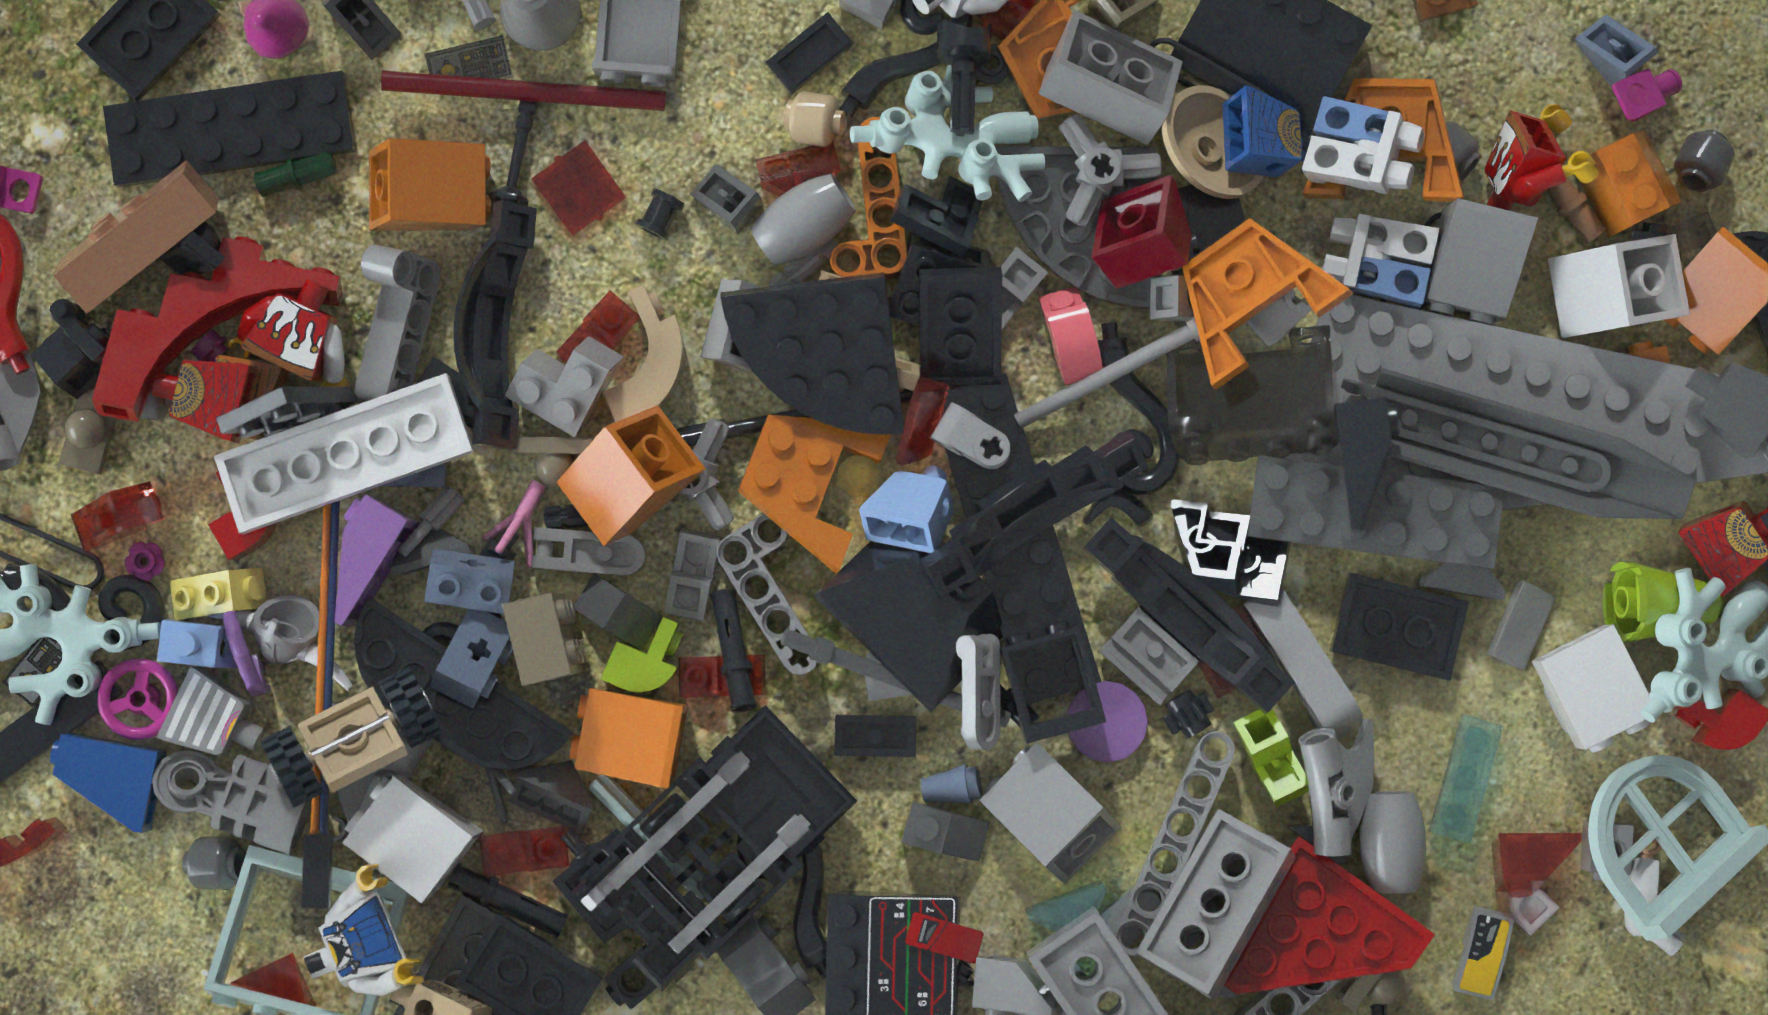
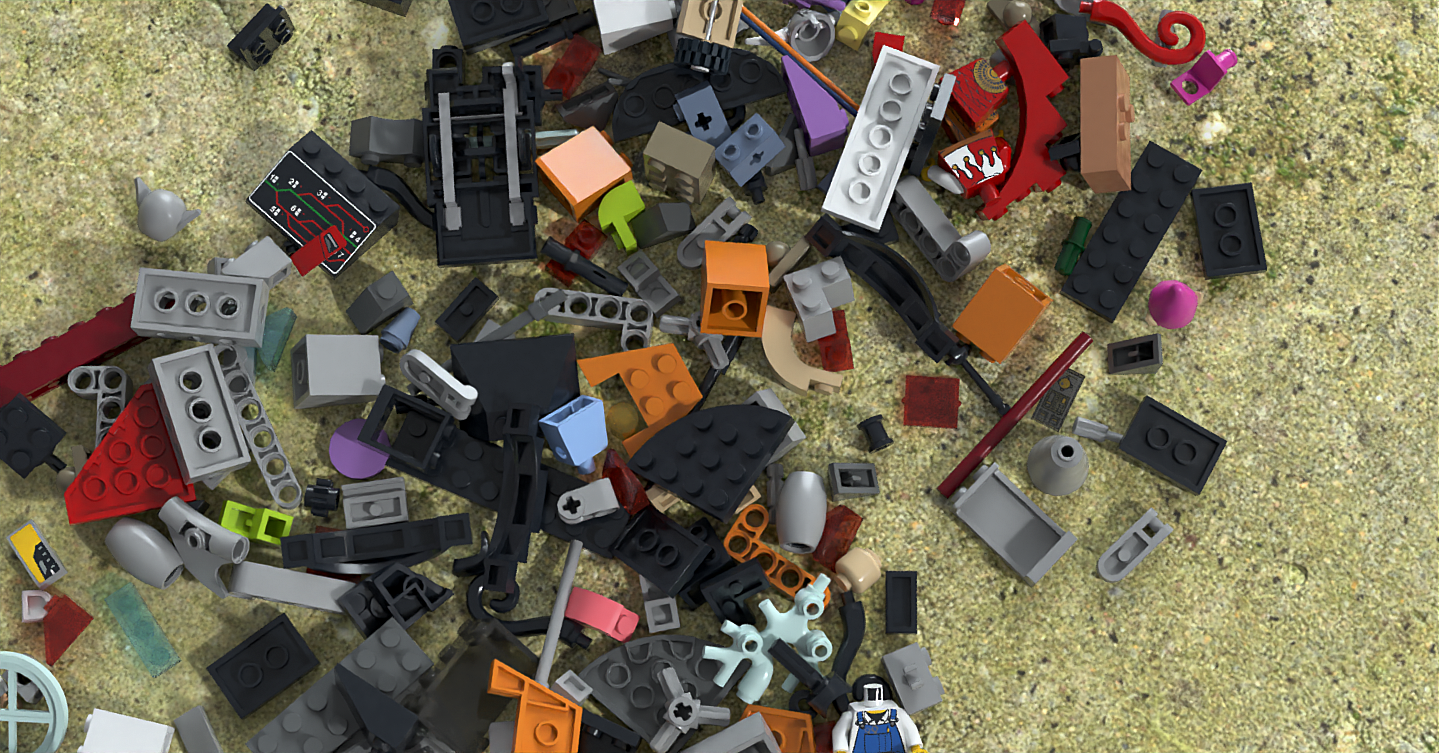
camera: 135 degrees right, 10 degrees down
magenta plate [191,329,228,362] -> none
bright pink plant [483,480,546,568] -> none
dark red slope [1092,175,1192,289] -> none
dark grey slope [1417,562,1506,600] -> none

